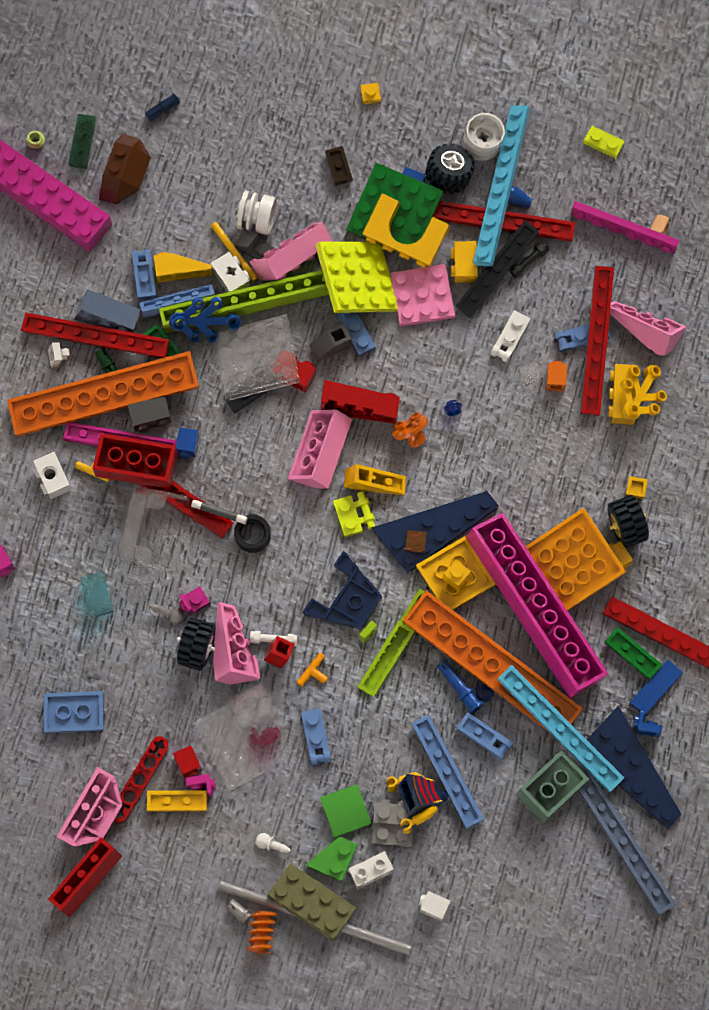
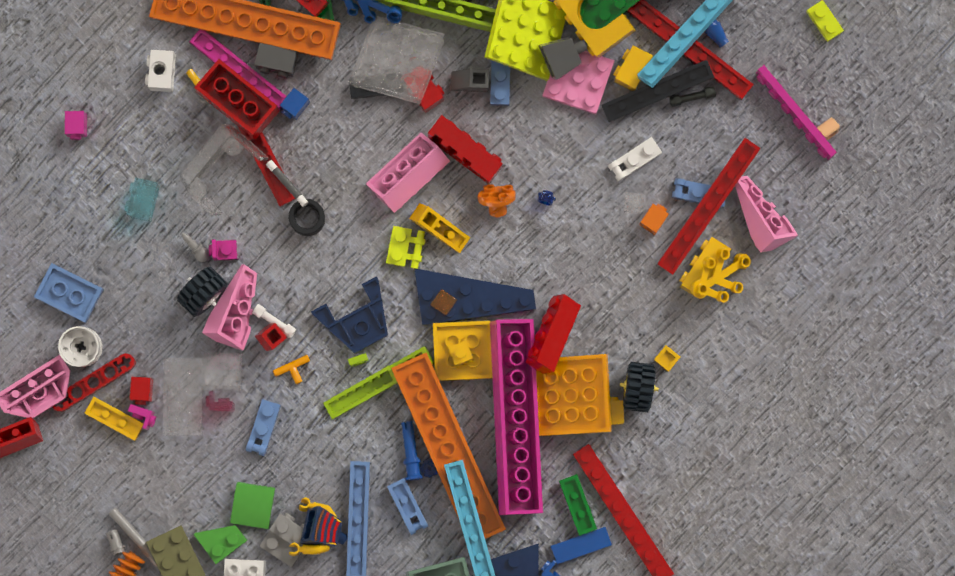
camera: 30 degrees right, 10 degrees up
white bar [255,833,290,853] -> none
none -> white wheel [58,326,103,367]
none -> red brick [525,294,581,374]
none -> dark grey torso [538,37,587,80]

